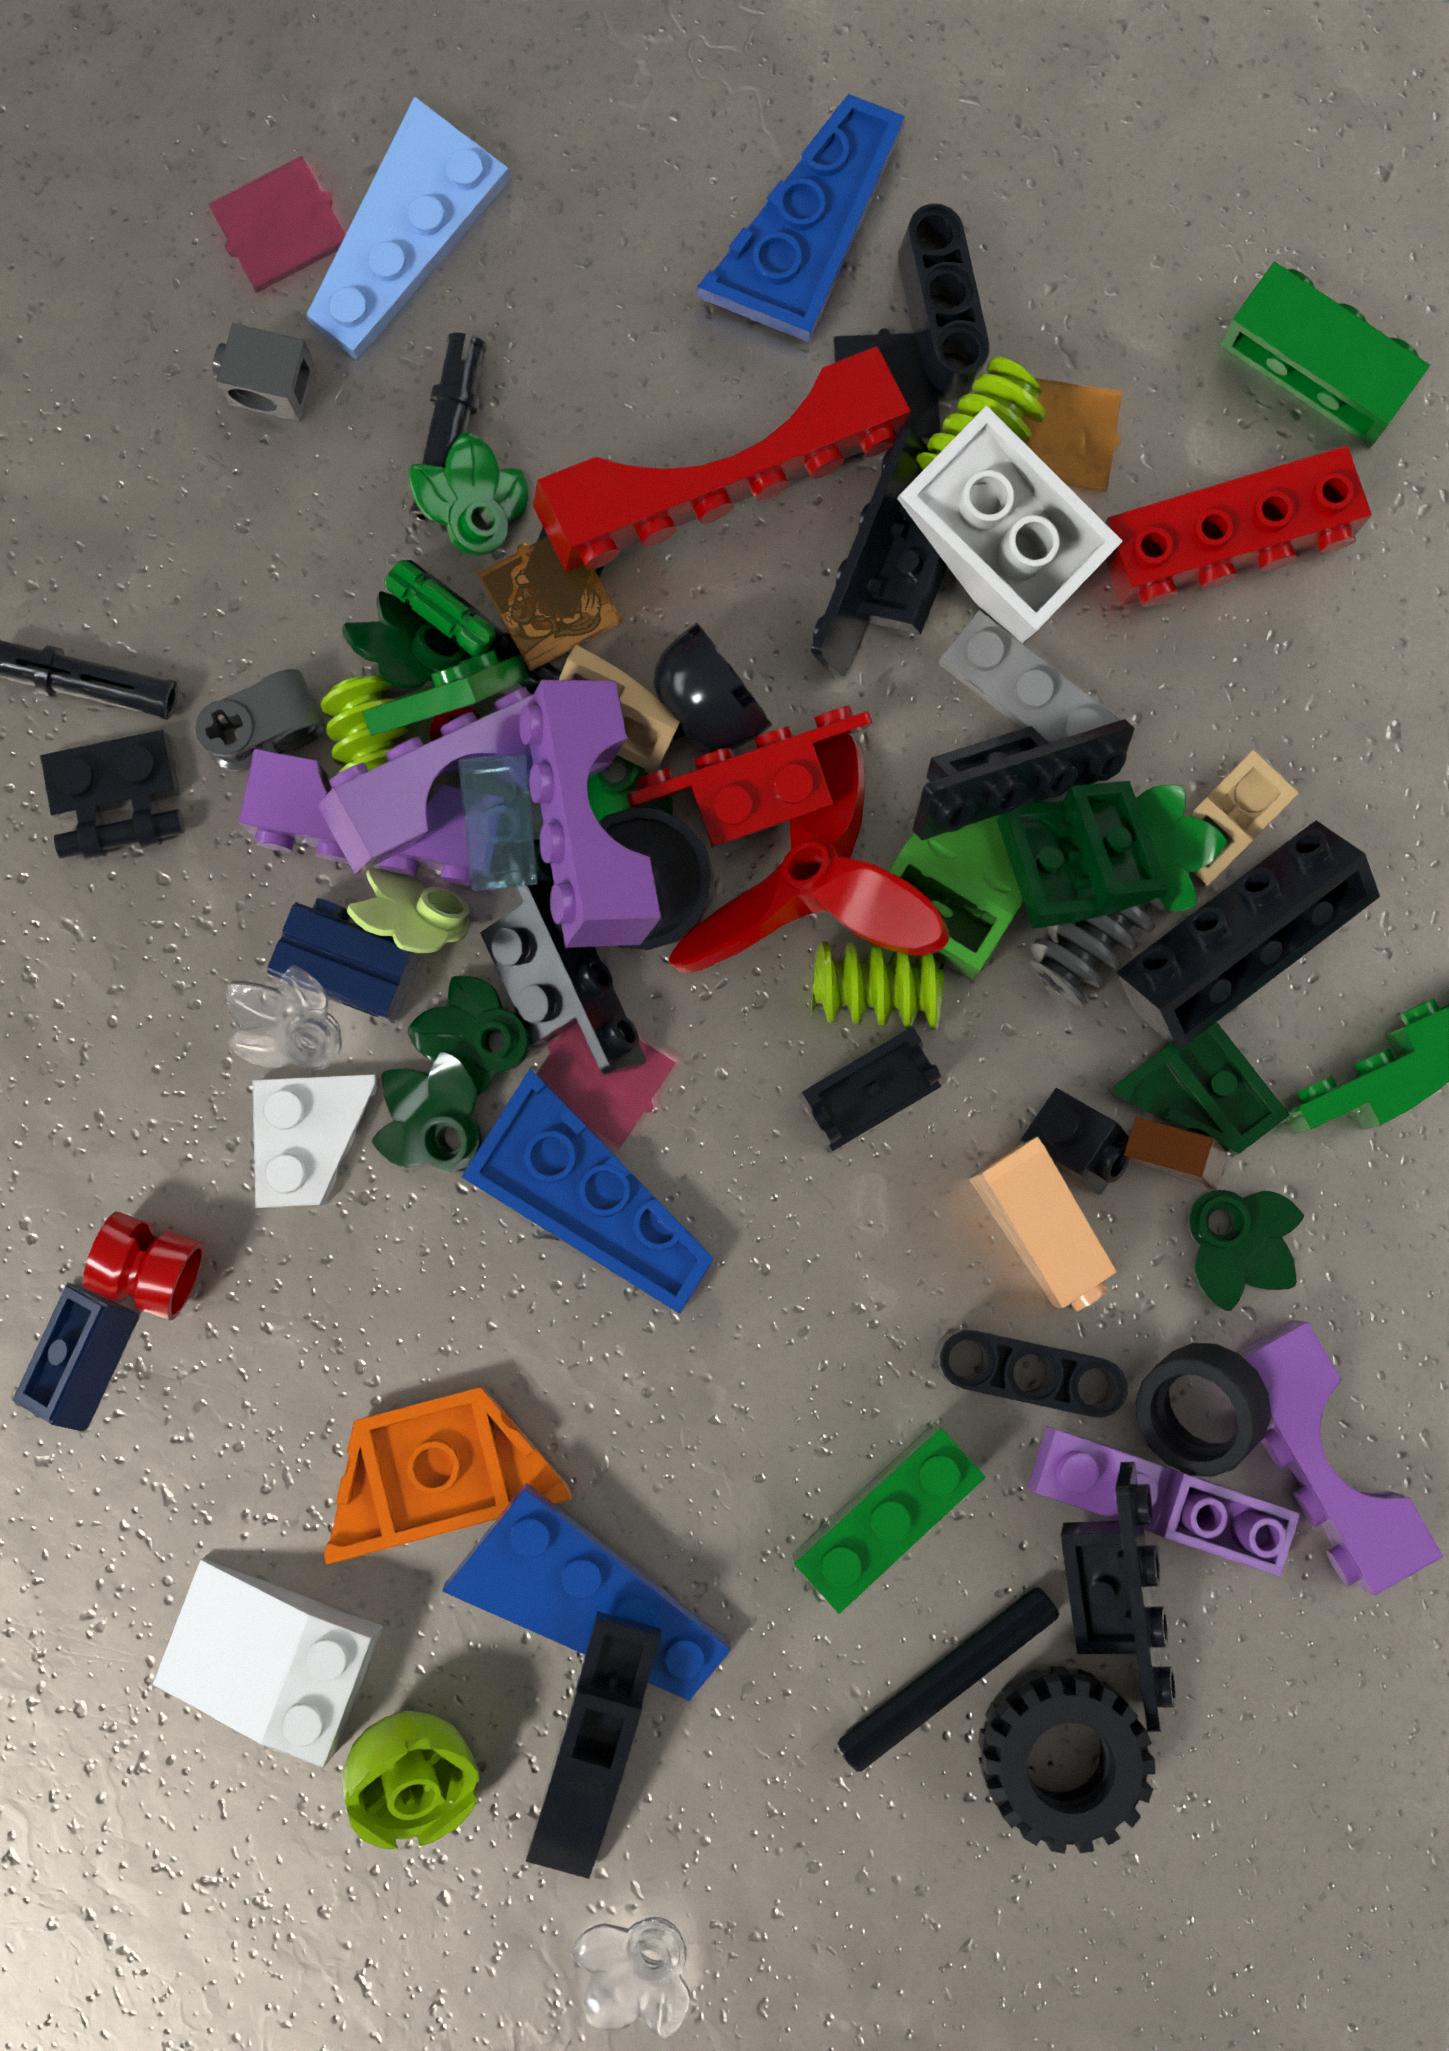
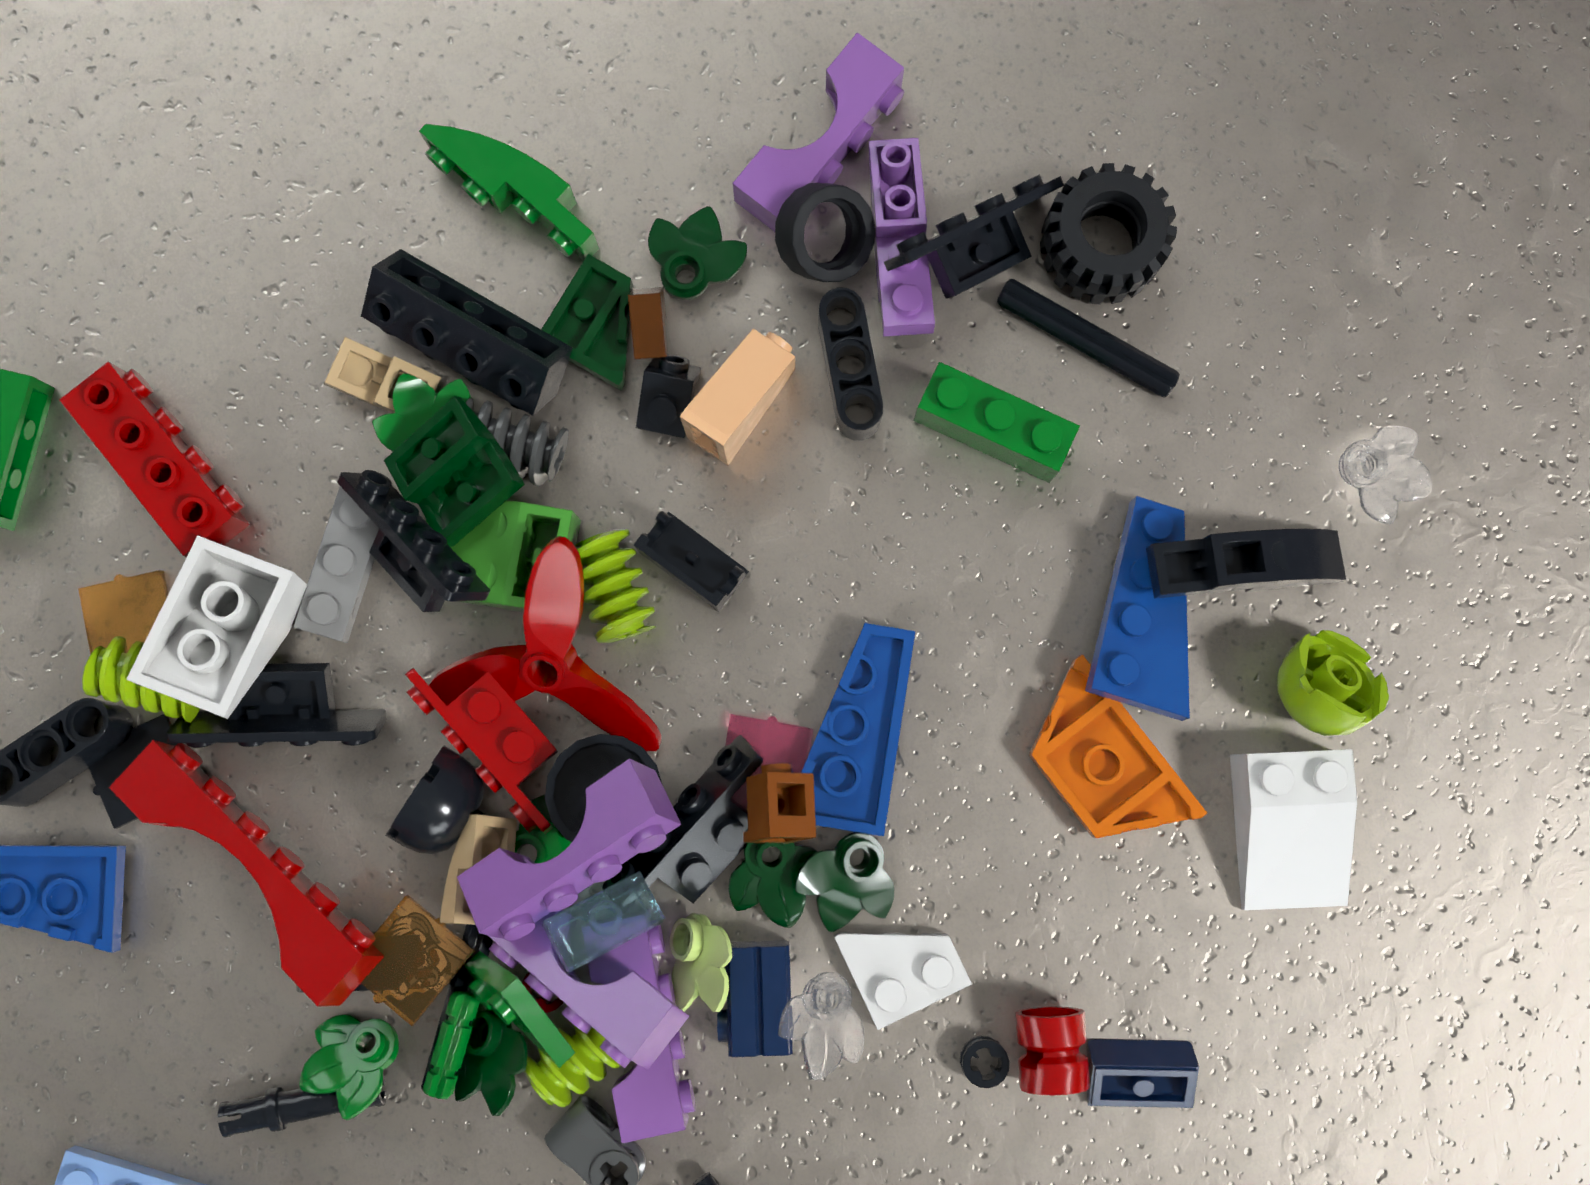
camera: 115 degrees left, 0 degrees up
none -> dark orange brick [743,763,816,843]
none -> black bush [960,1035,1010,1088]

